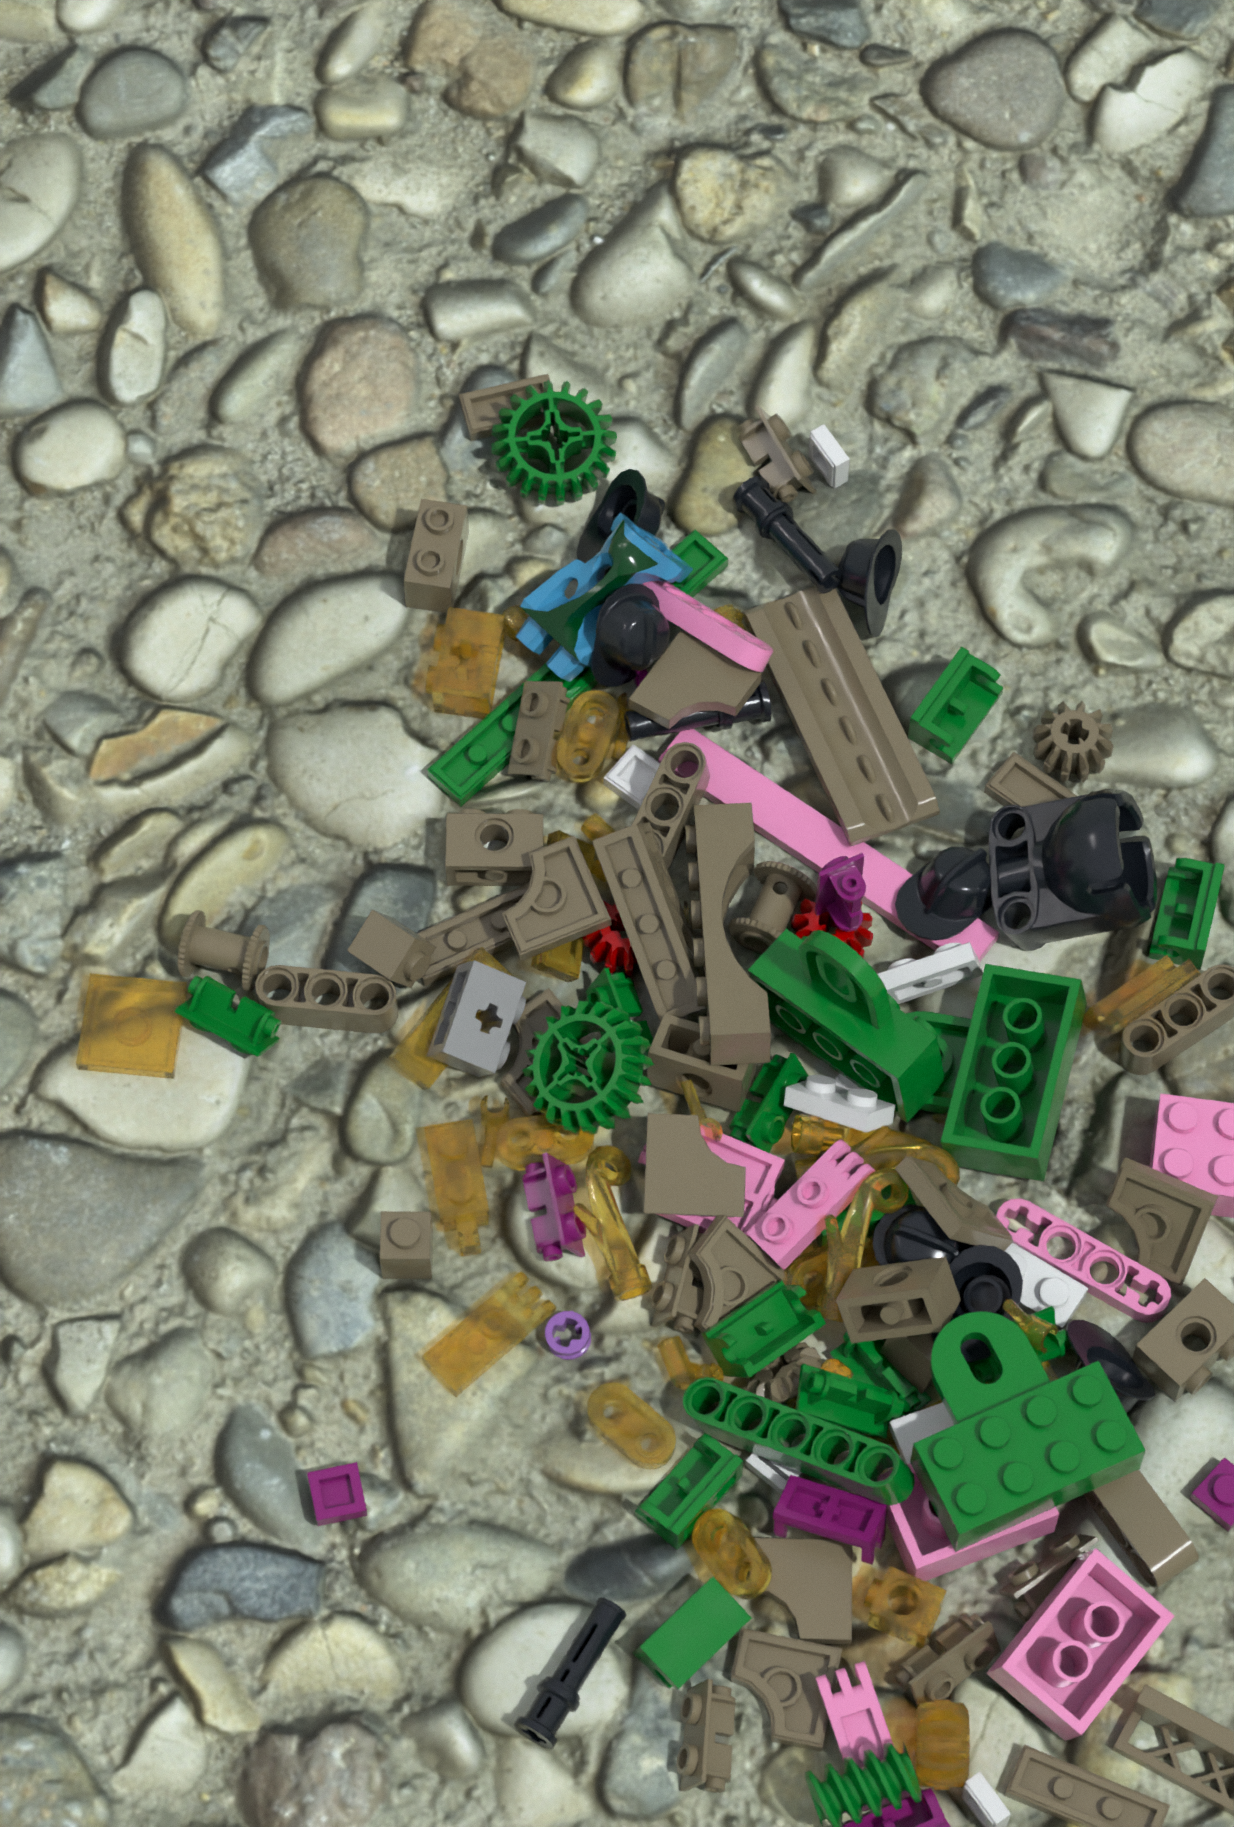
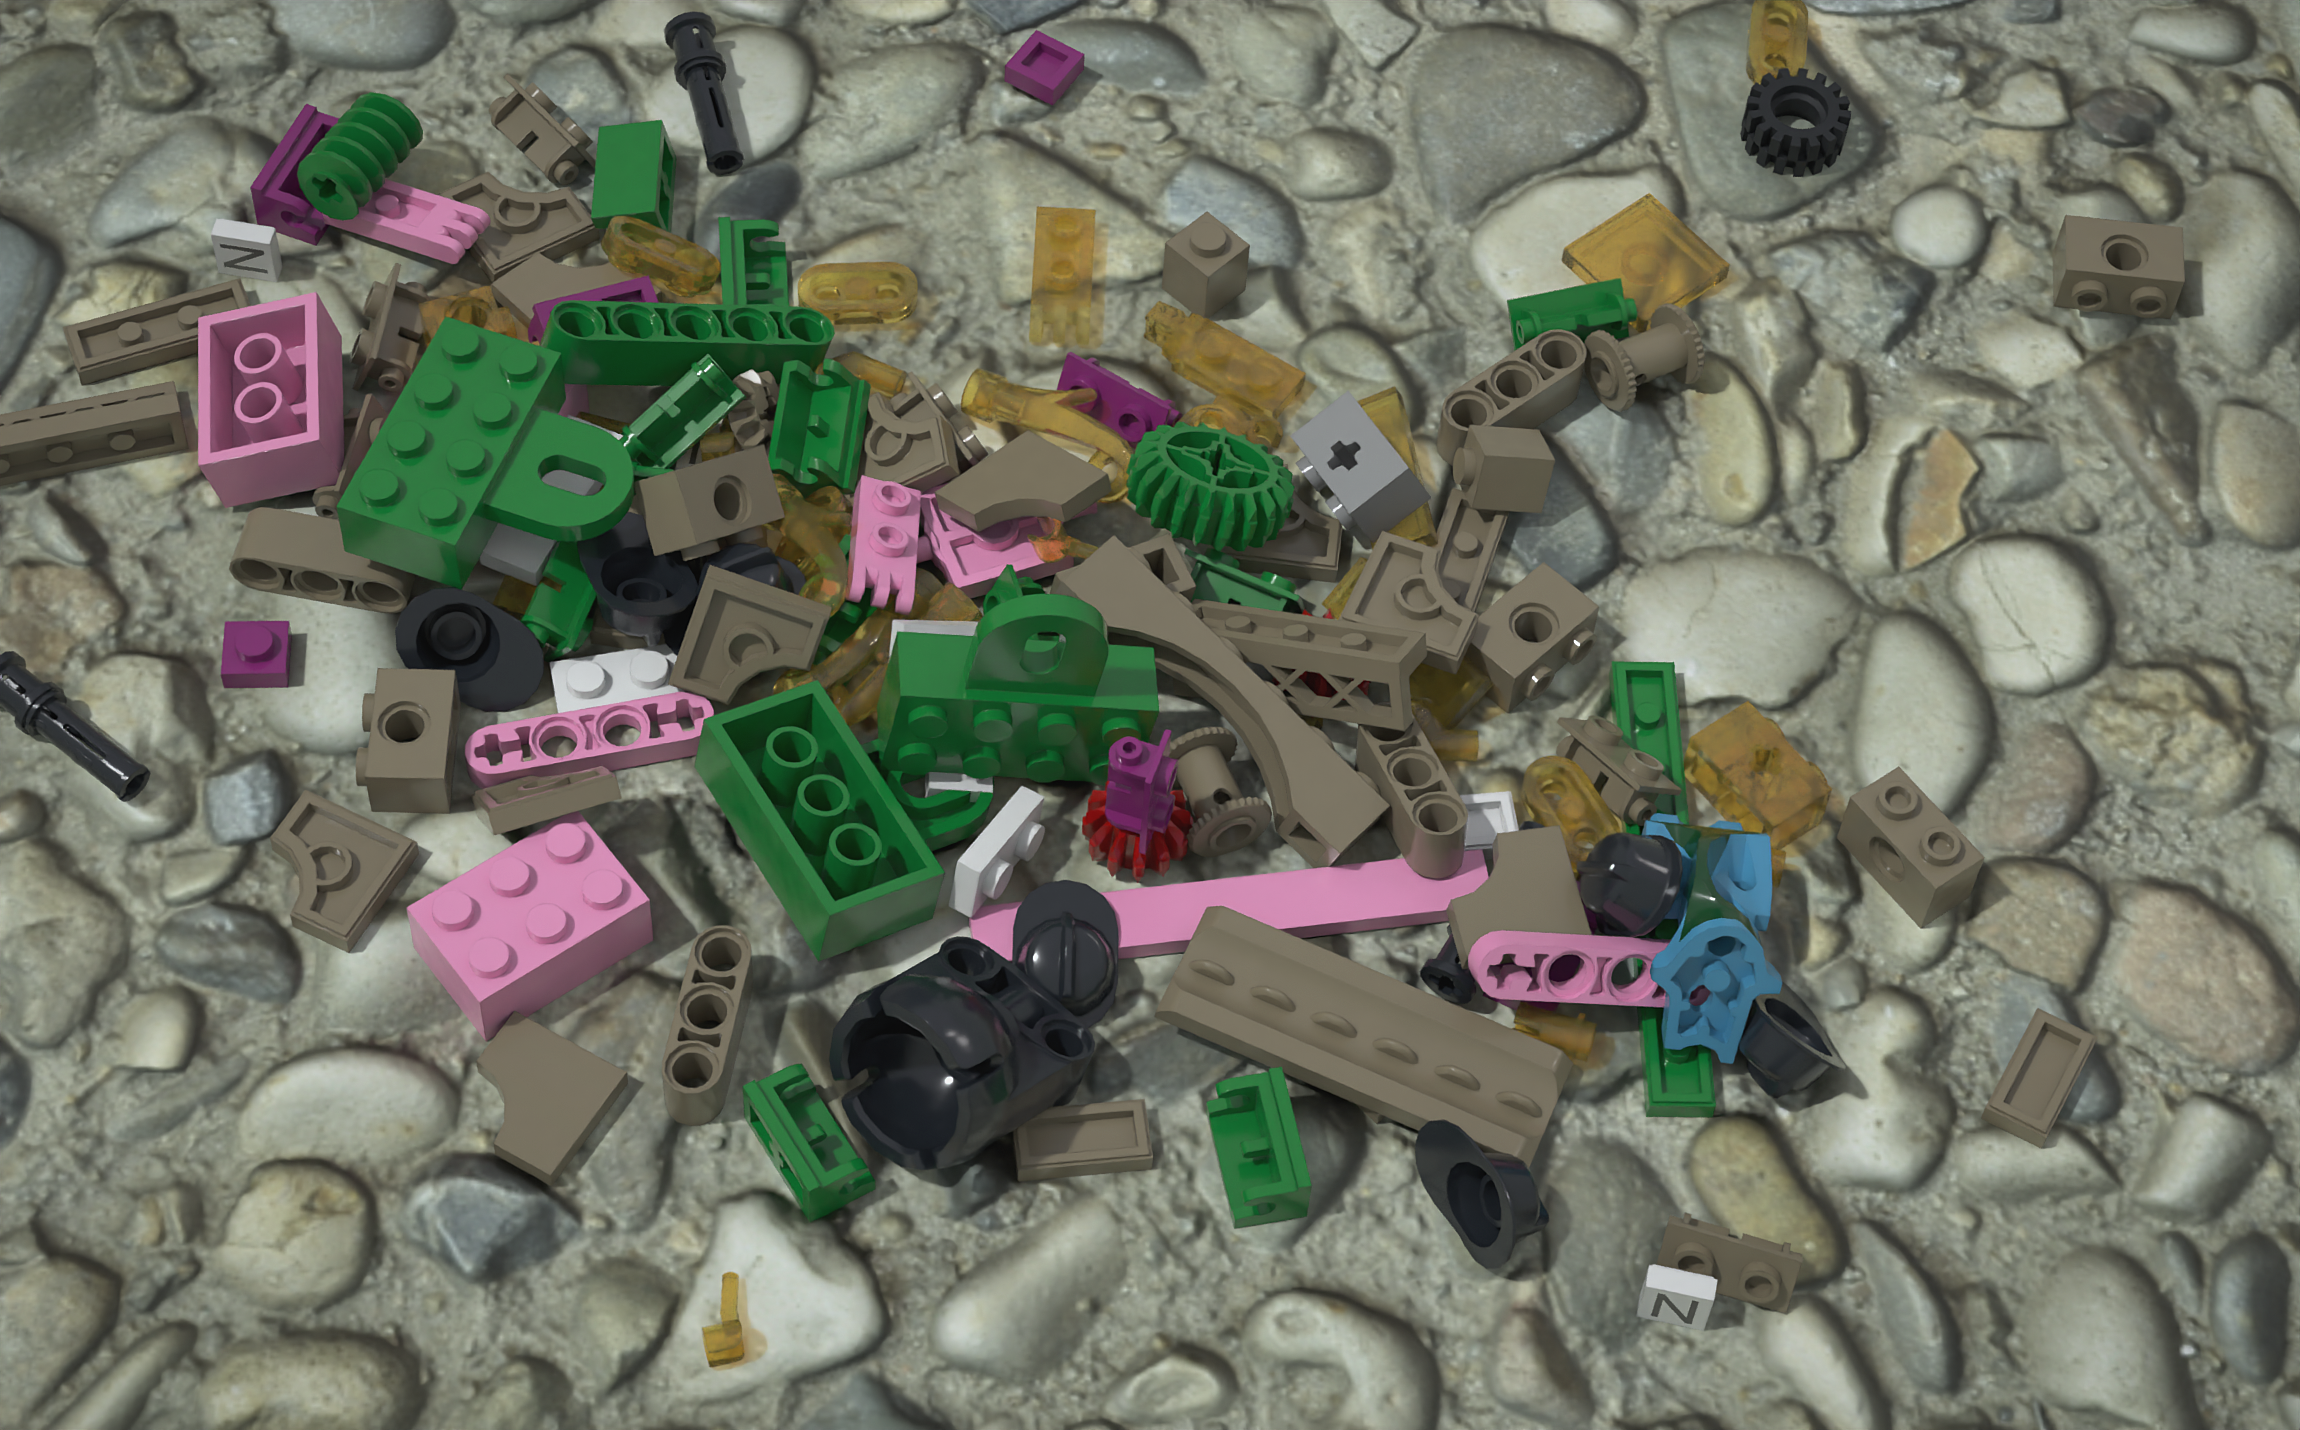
camera: 130 degrees right, 10 degrees down
green gear [491,380,617,506] -> none
medium lavender bush [545,1311,591,1360] -> none
black pin [732,476,842,593] -> none
clear yellow gear [914,1700,970,1790] -> none
clear yellow hand [1003,1299,1058,1353] -> none
dark tan gear [1032,700,1114,783] -> none
clear yellow slope [1083,955,1201,1034] -> none

